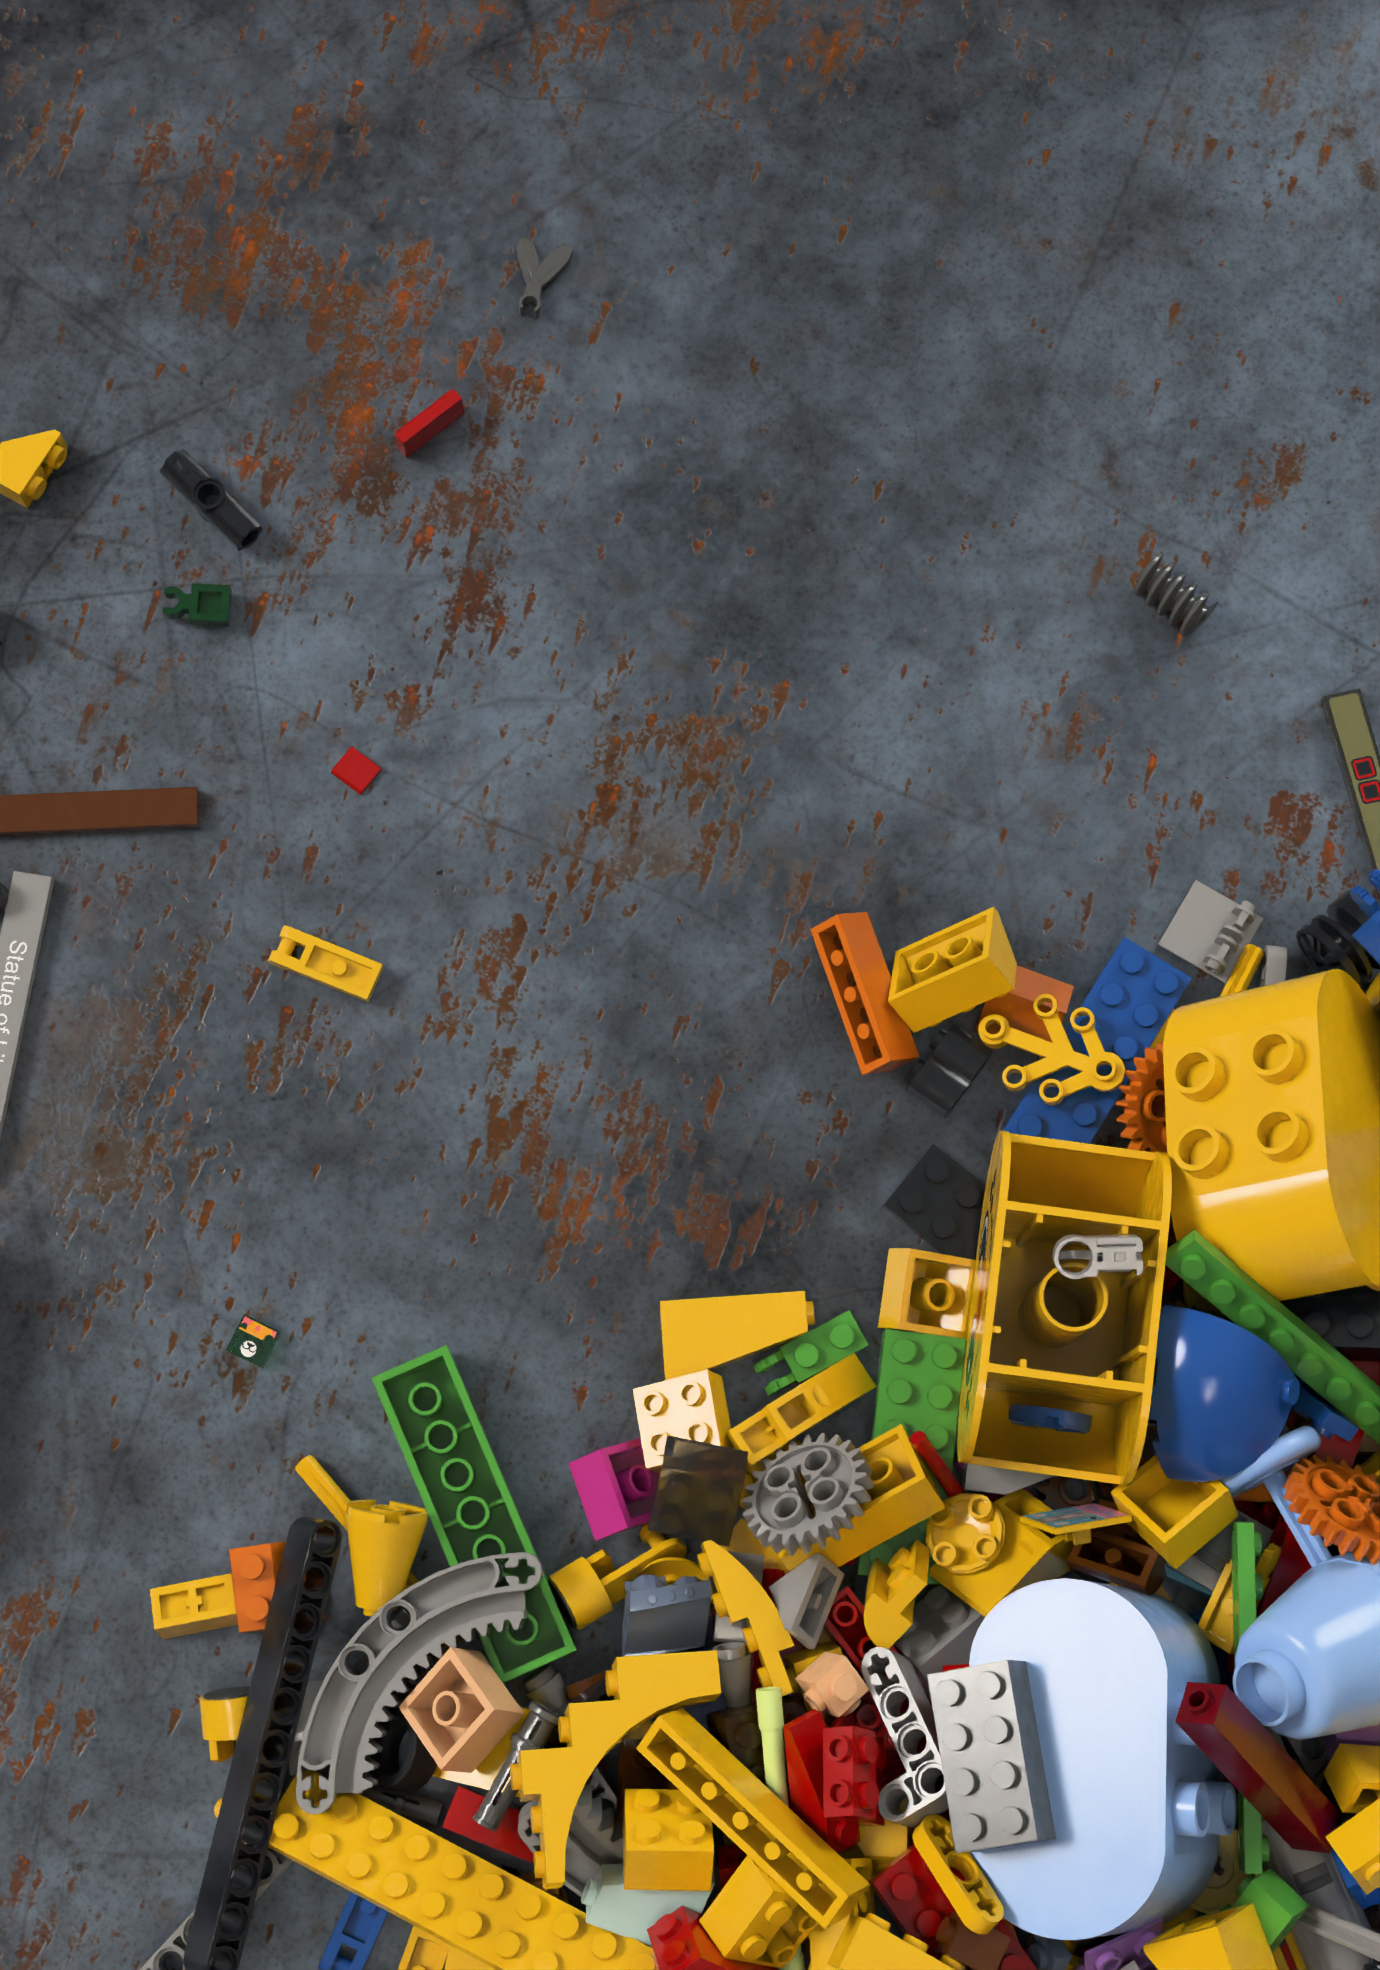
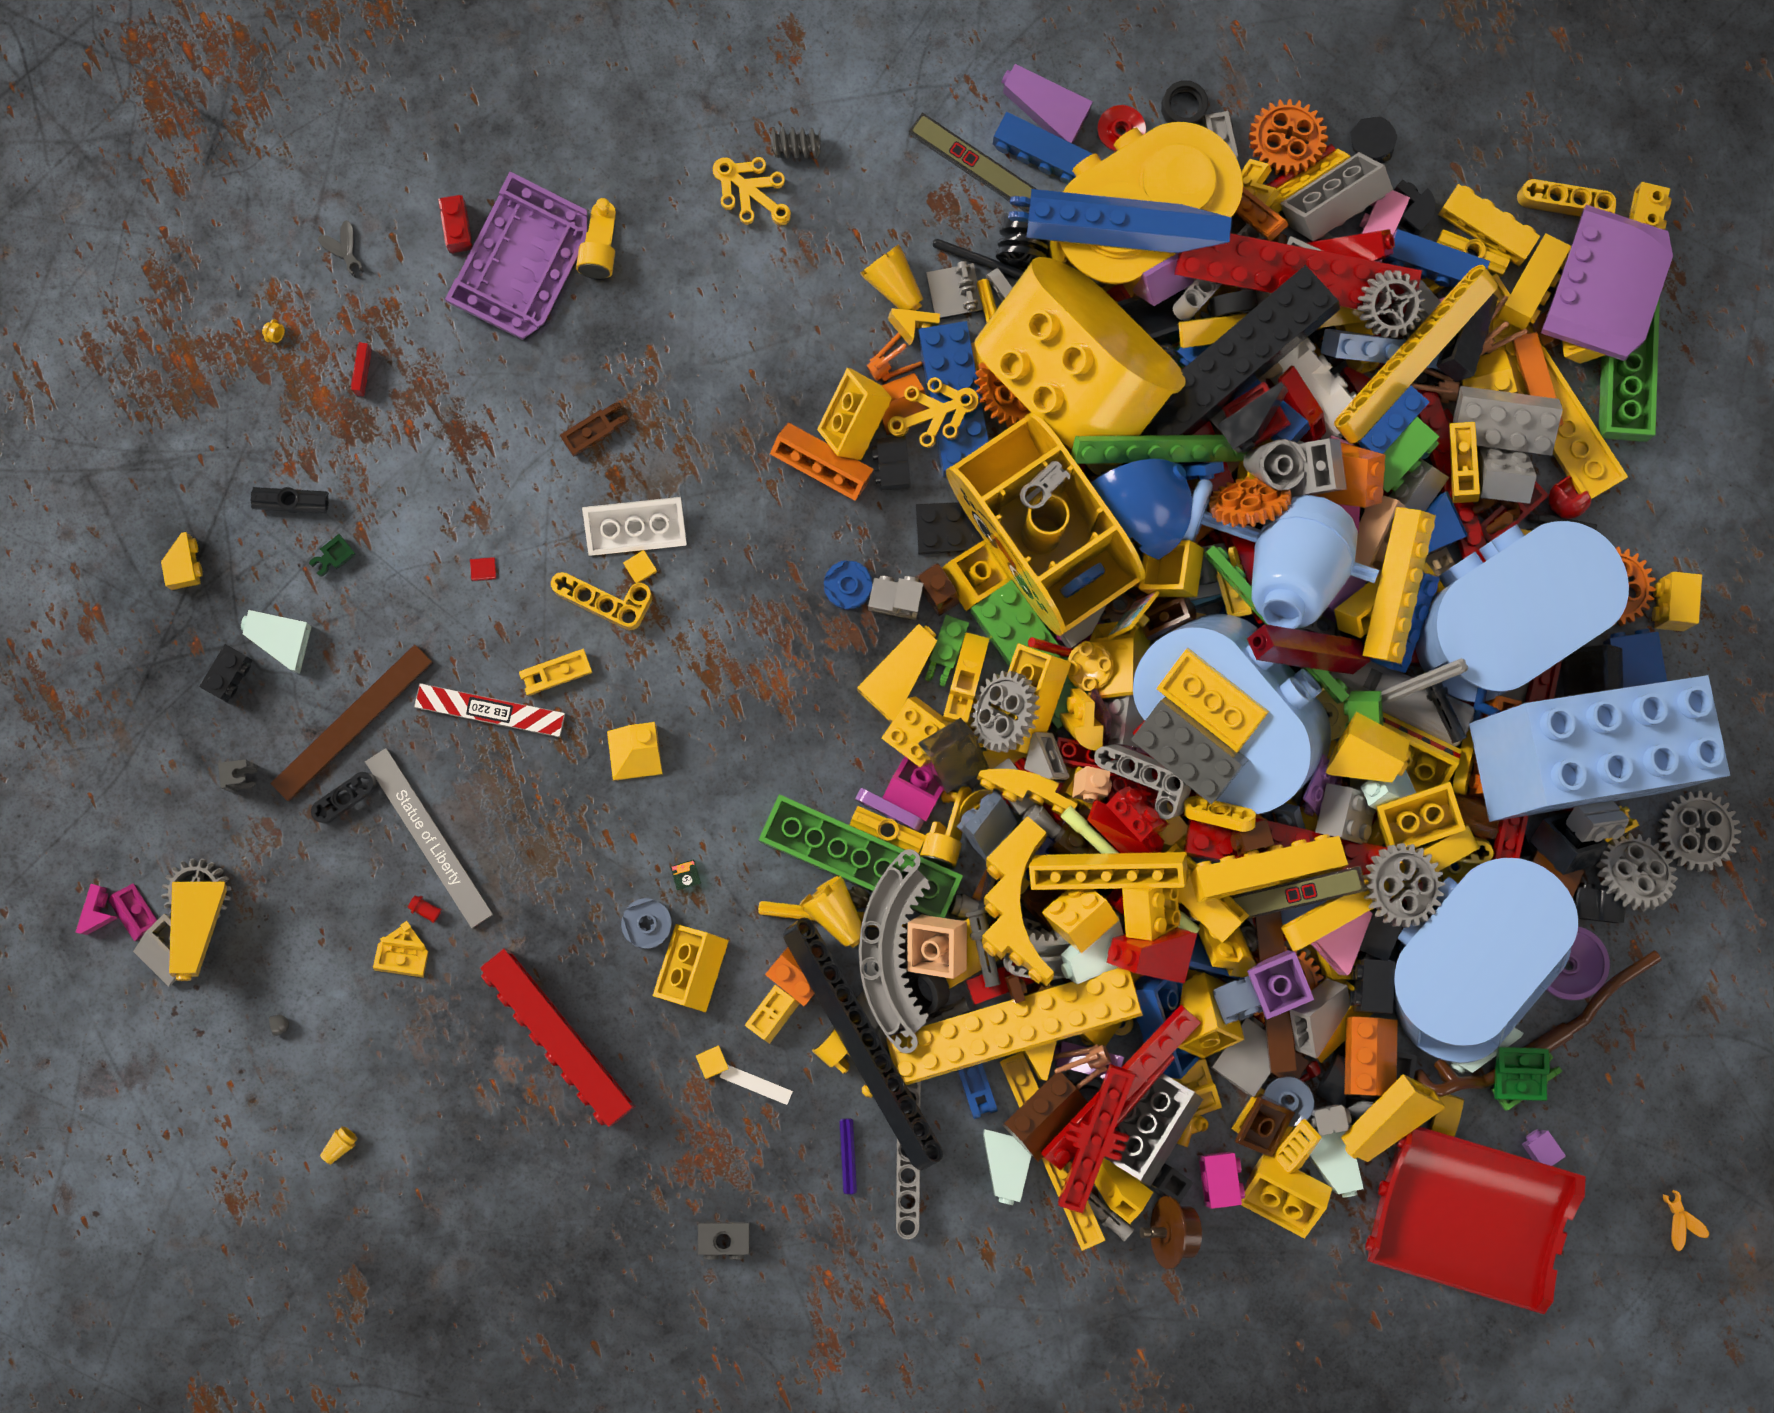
camera: 45 degrees left, 5 degrees up
none -> light aqua slope [241,610,312,674]
none -> yellow plate [262,319,285,343]
none -> tile [414,683,566,738]
none -> red brick [438,195,473,253]
none -> medium lavender slope [445,172,587,340]
none -> yellow beam [551,572,652,631]
none -> reddish brown hinge [560,402,630,457]
none -> yellow piece [576,198,616,279]
none -> white slope [582,497,687,556]
none -> yellow slope [607,722,663,781]
none -> sand blue plate [621,898,672,949]
none -> yellow tile [623,550,657,583]
none -> yellow slope [653,924,729,1012]
none -> yellow tile [696,1045,729,1079]
none -> yellow plant [713,157,791,226]
none -> white sticker [720,1065,793,1105]
none -> blue tile [824,560,872,610]
none -> dark purple axle [840,1118,857,1194]
none -> dark tan plate [848,886,870,908]
none -> yellow piece [849,806,926,854]
none -> medium lavender beam [855,788,925,832]
none -> yellow cone [860,244,923,311]
none -> orange plant [866,333,923,382]
none -> light grey brick [868,576,923,620]
none -> yellow slope [888,308,940,345]
none -> reddish brown torso [915,563,959,616]
none -> black piece [932,239,1025,279]
none -> reddish brown plate [1004,974,1027,1003]
none -> clear pink piece [1091,688,1112,747]
none -> yellow tile [1156,648,1269,752]

